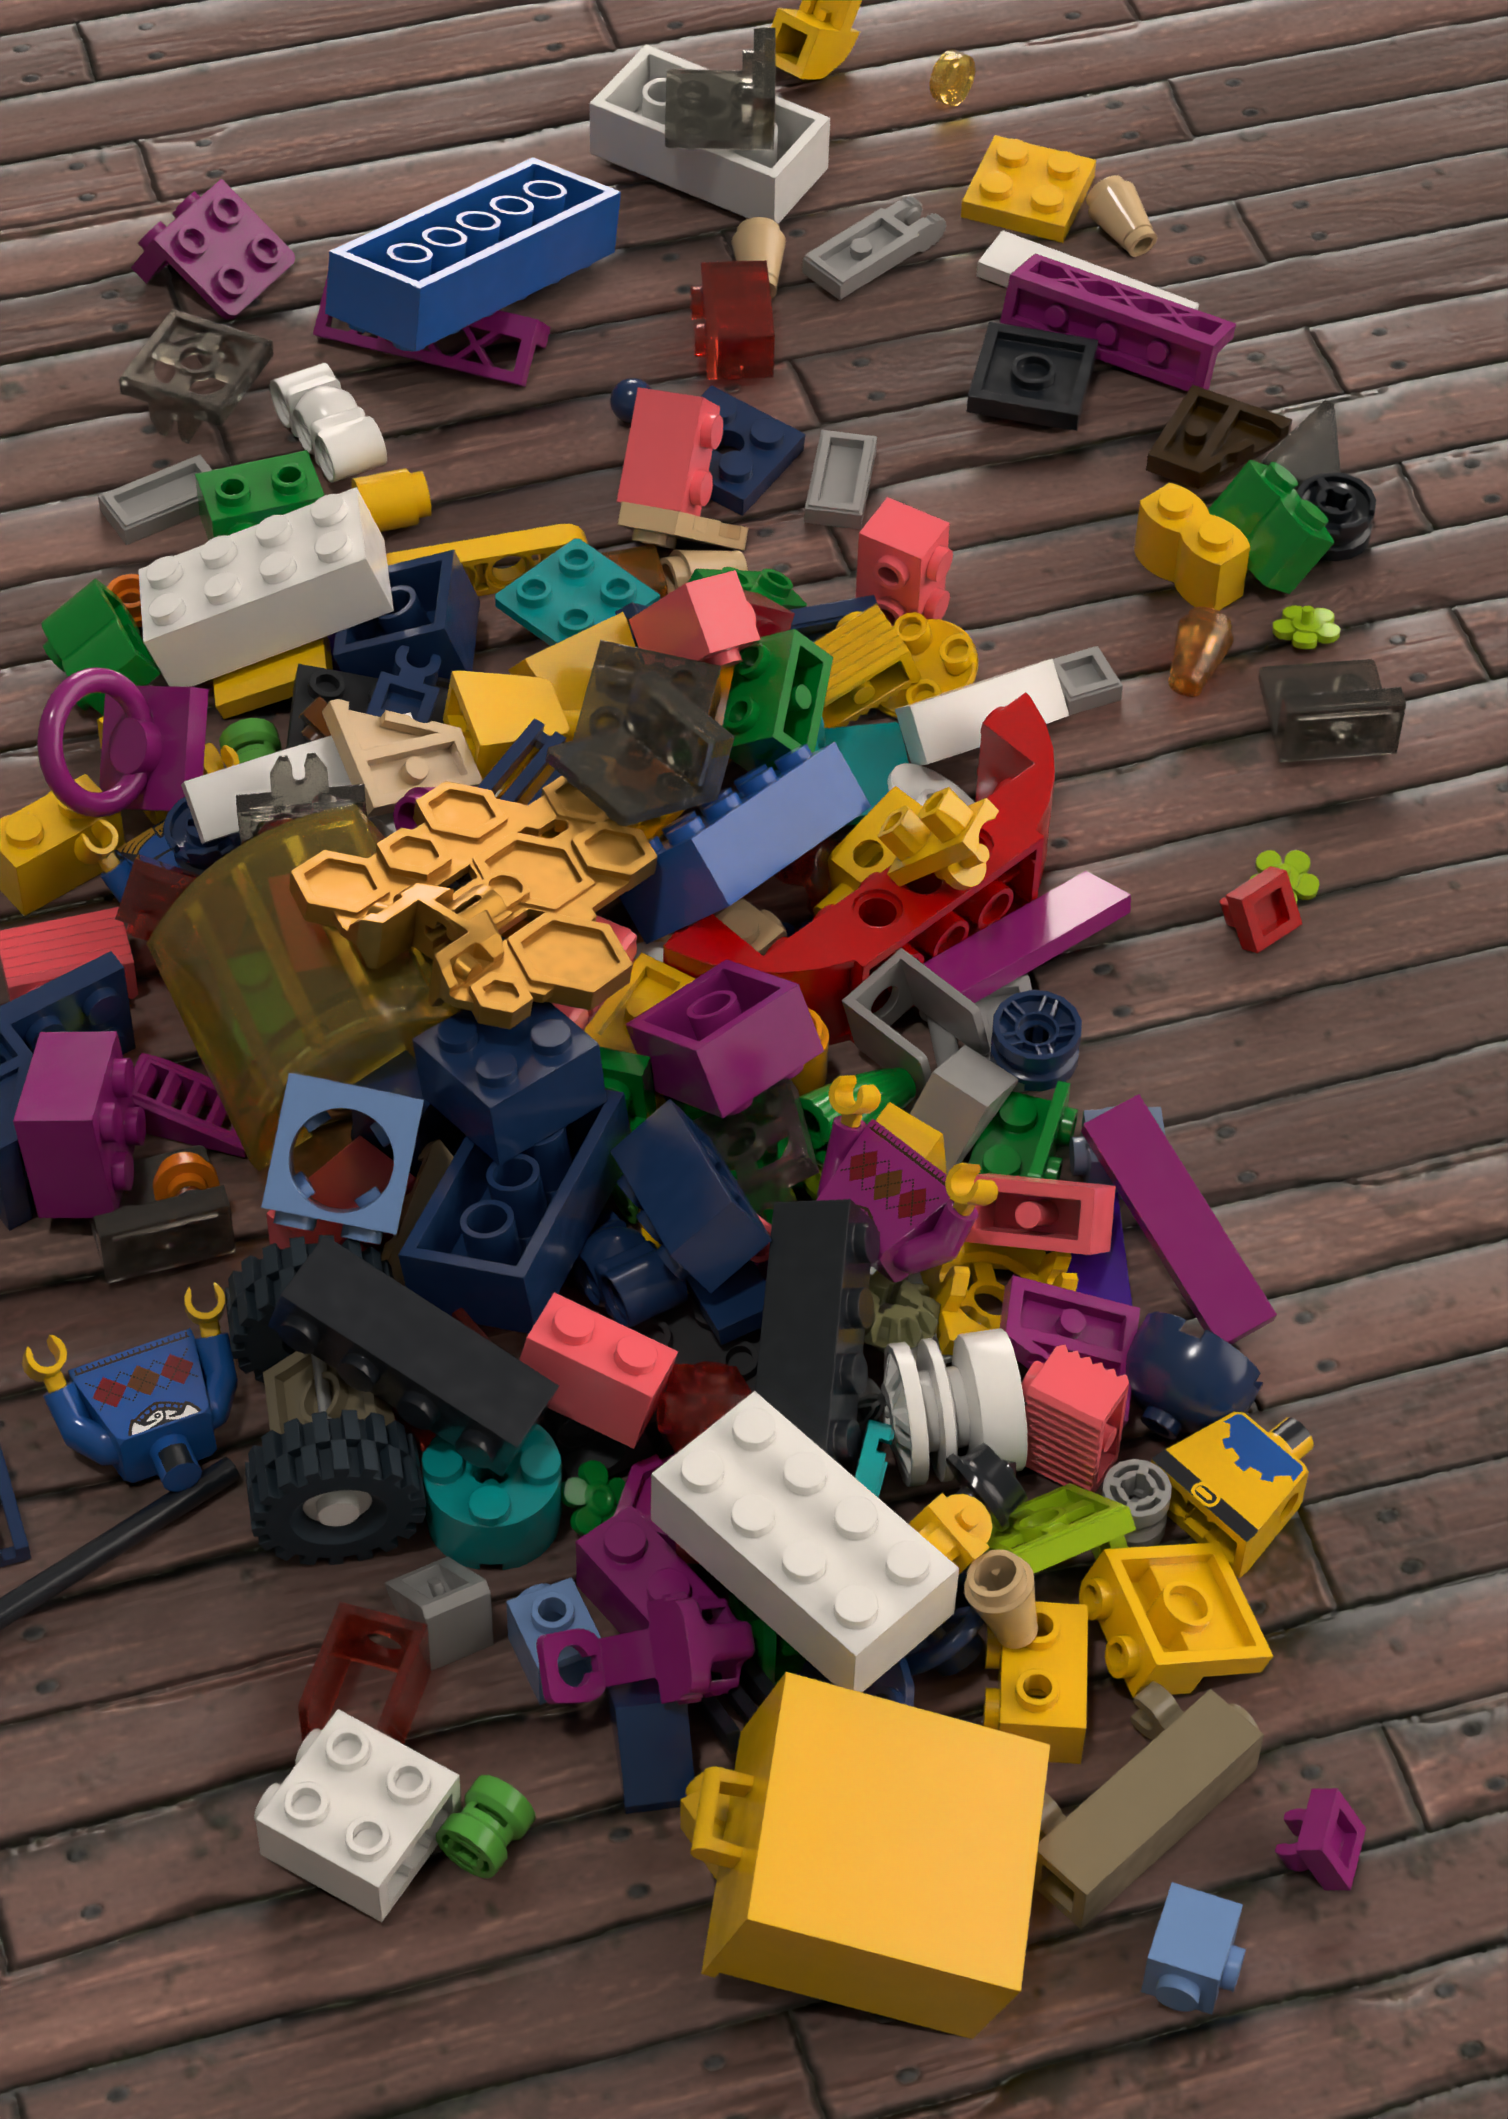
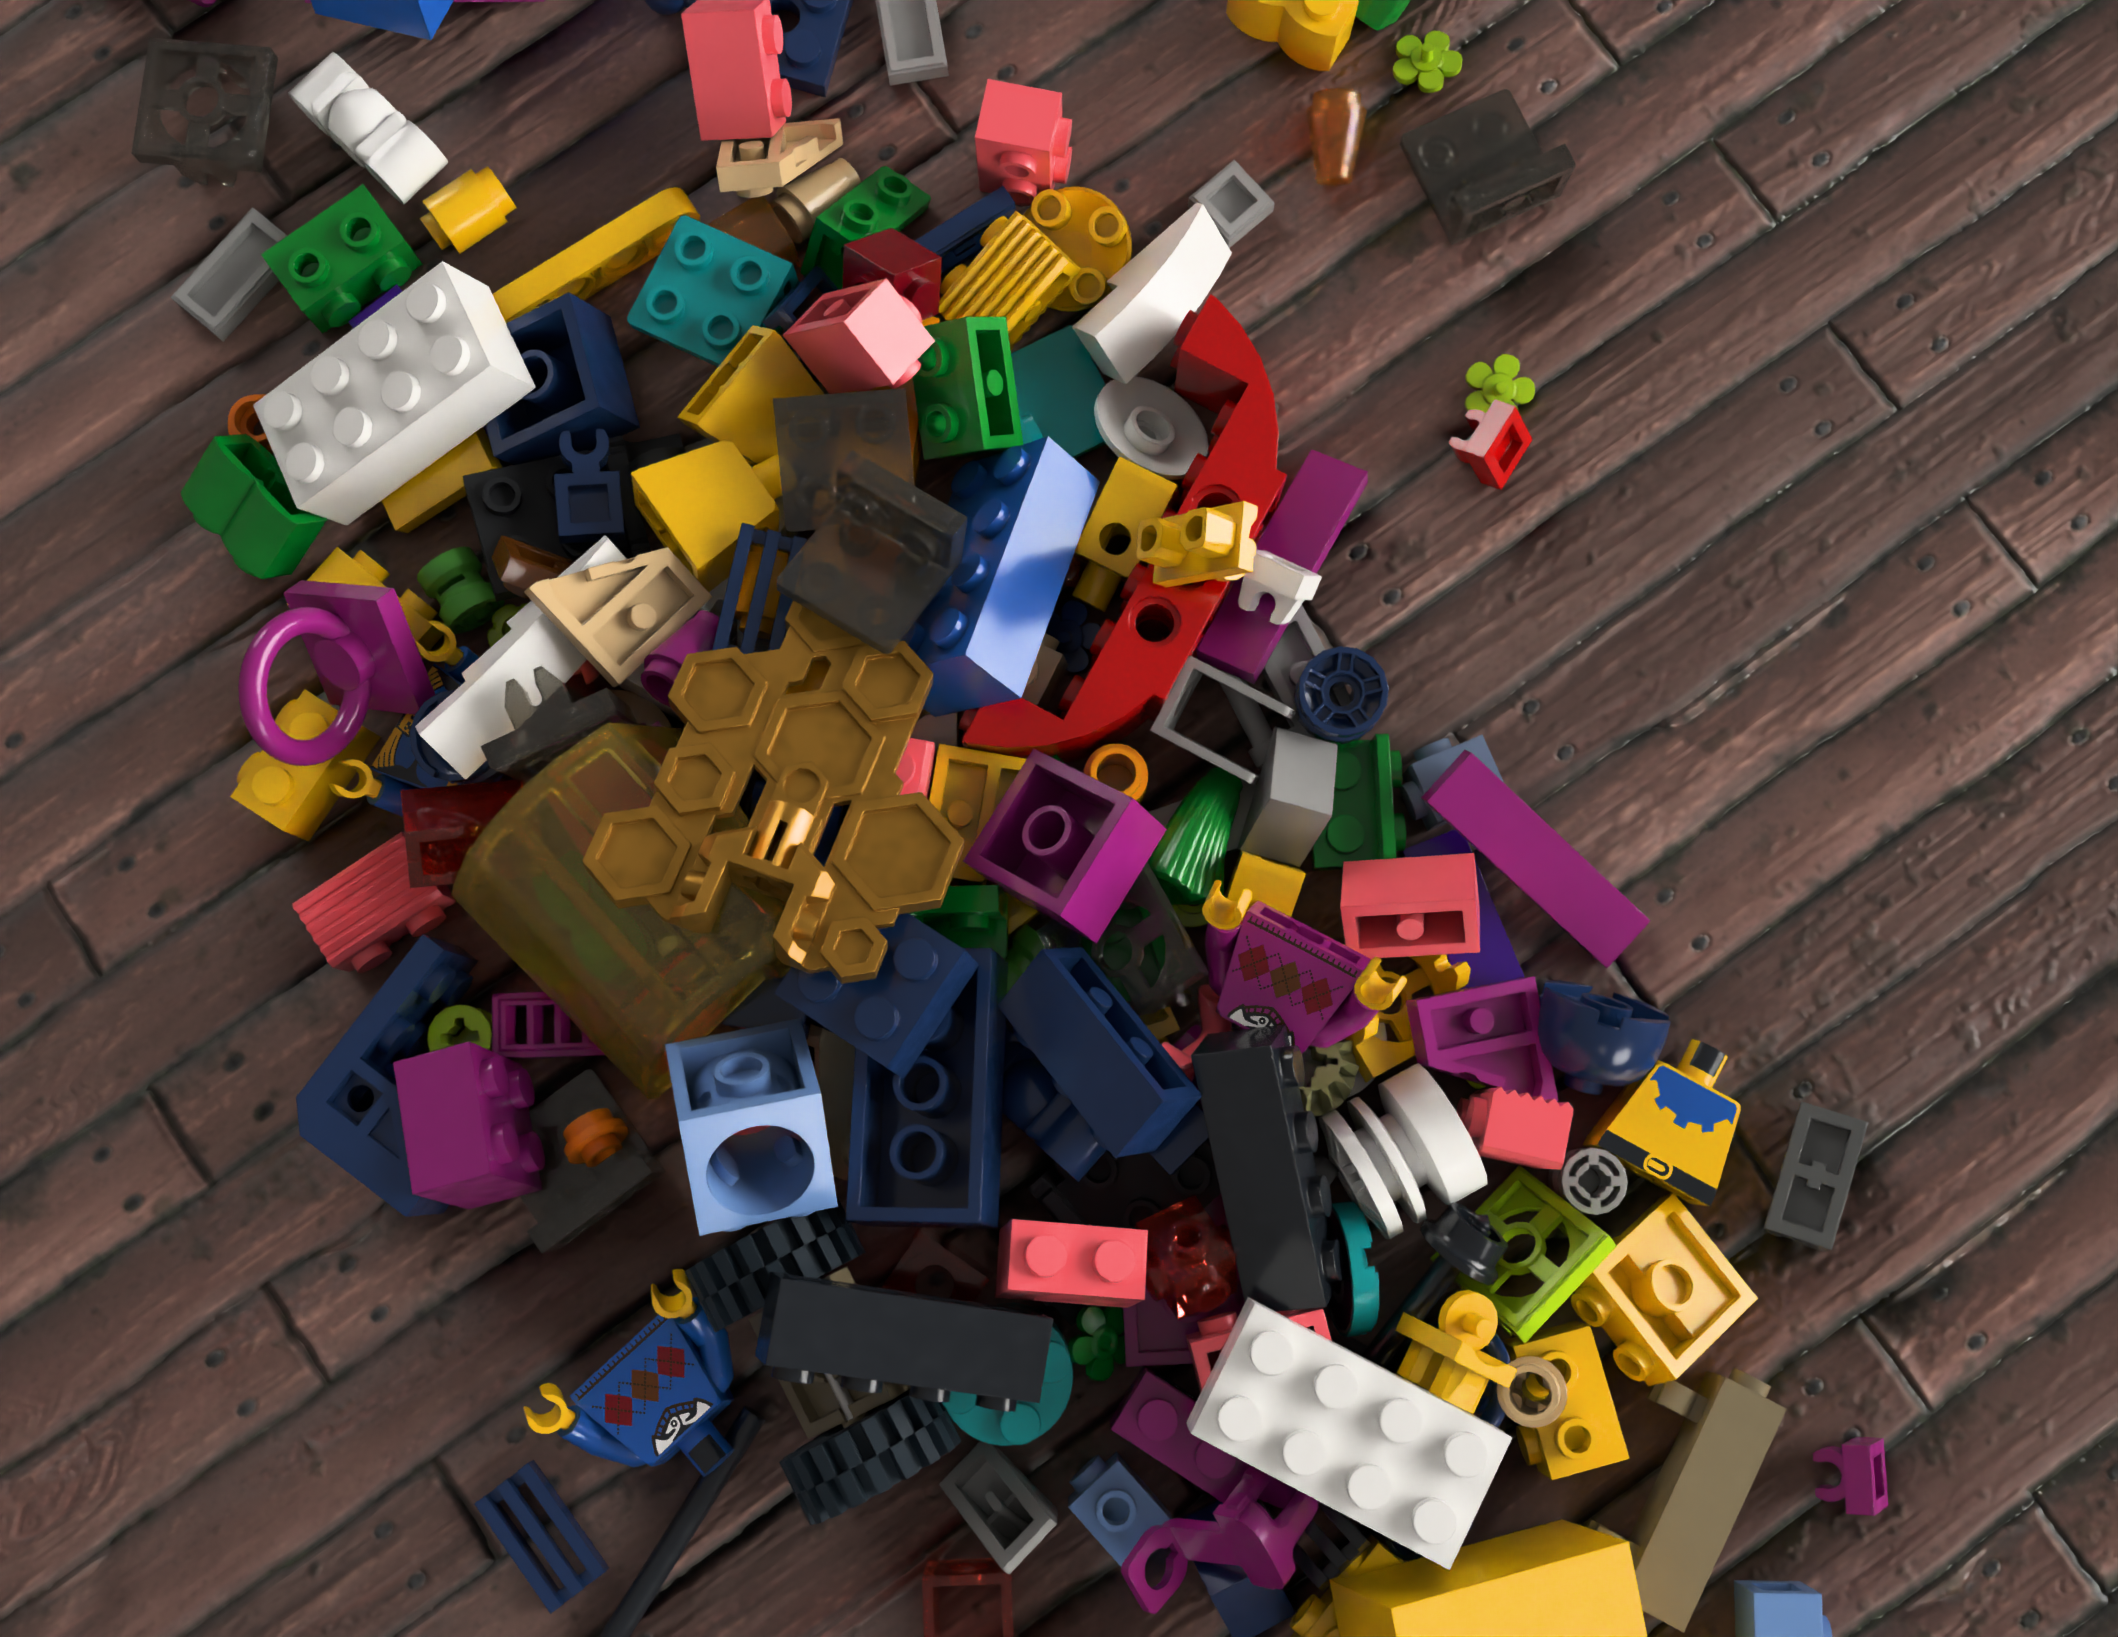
camera: 15 degrees left, 30 degrees up
none -> white tile [1238,550,1322,625]
none -> dark grey hinge [1764,1102,1869,1252]

